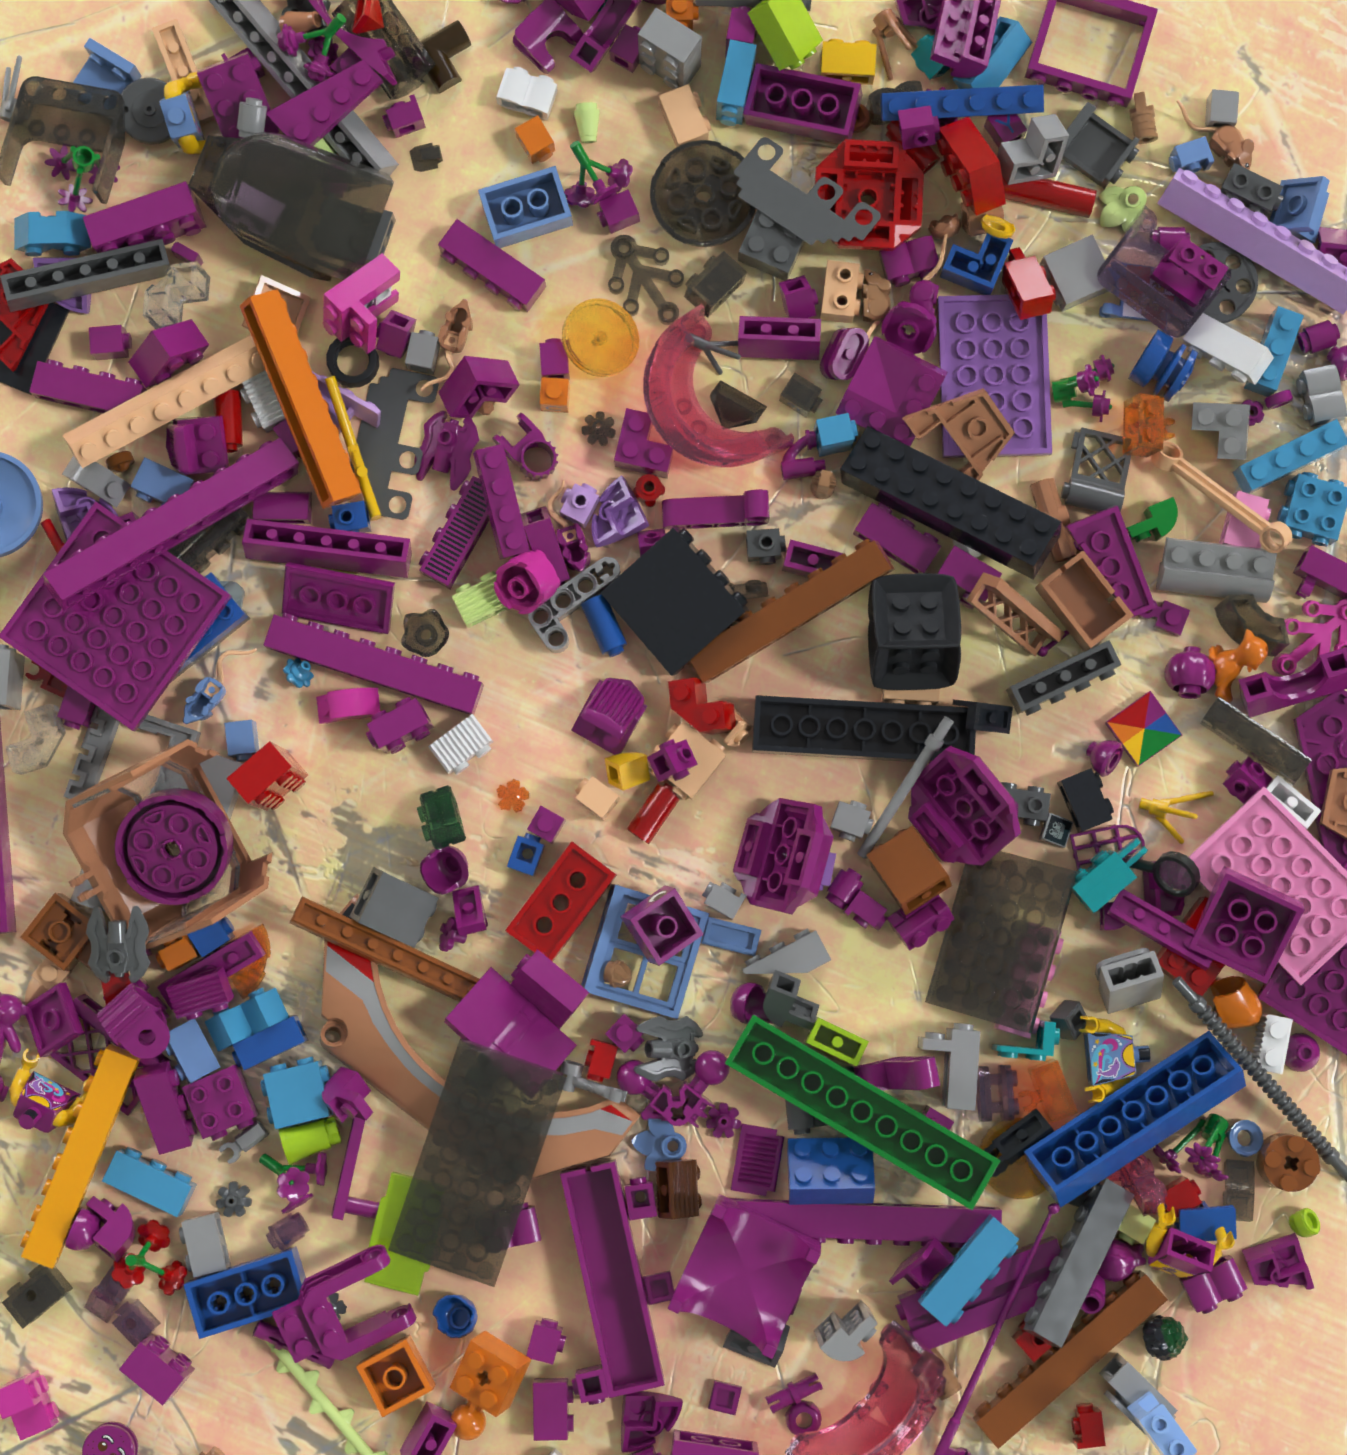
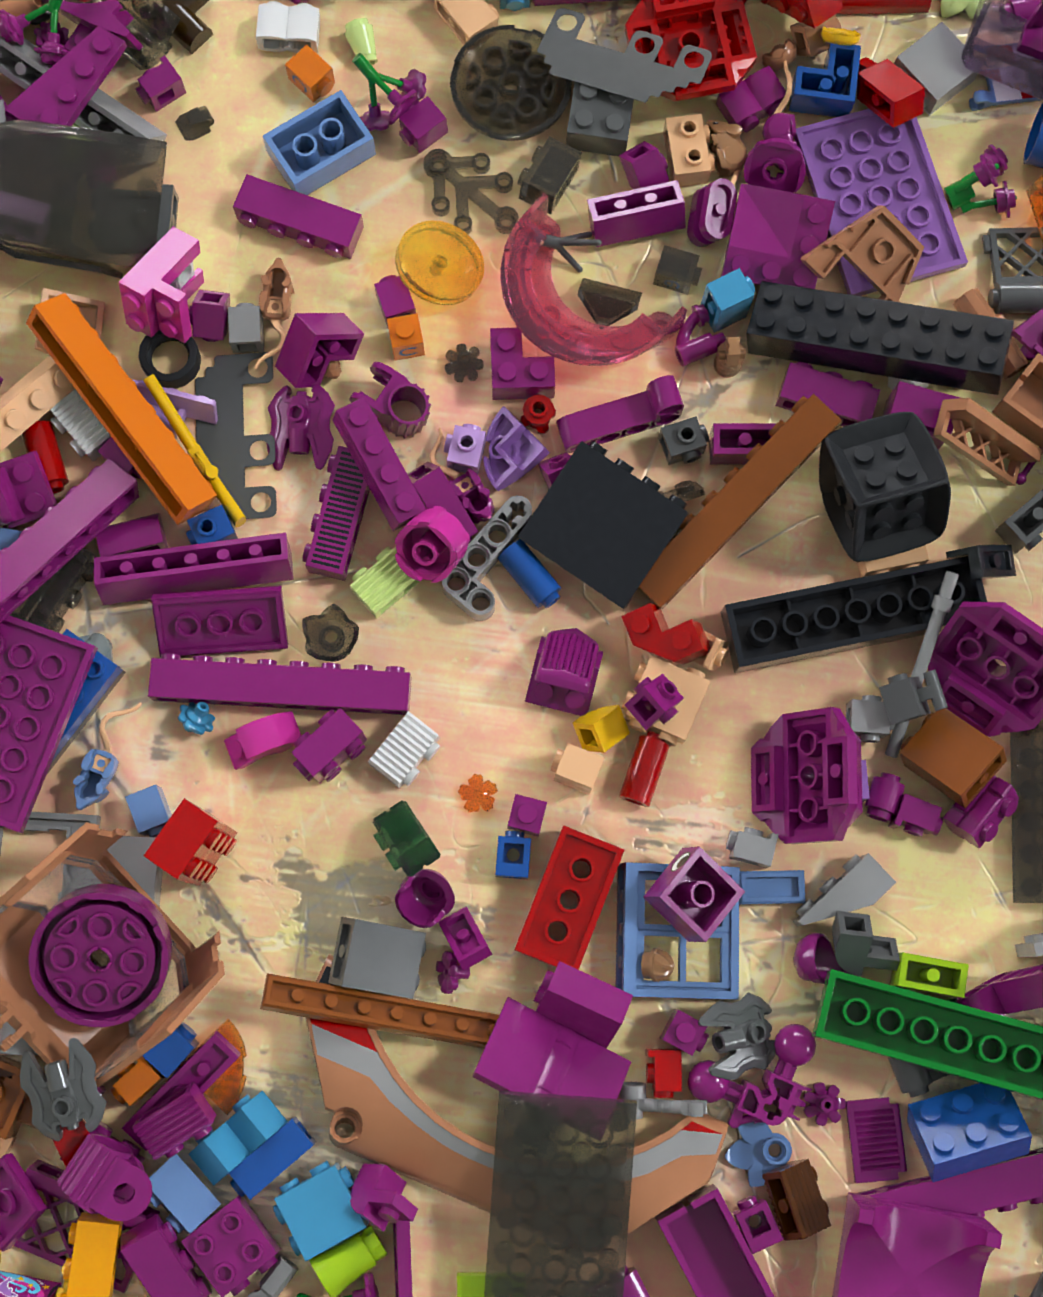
camera: 20 degrees left, 5 degrees down
none -> dark grey brick [879,670,948,725]

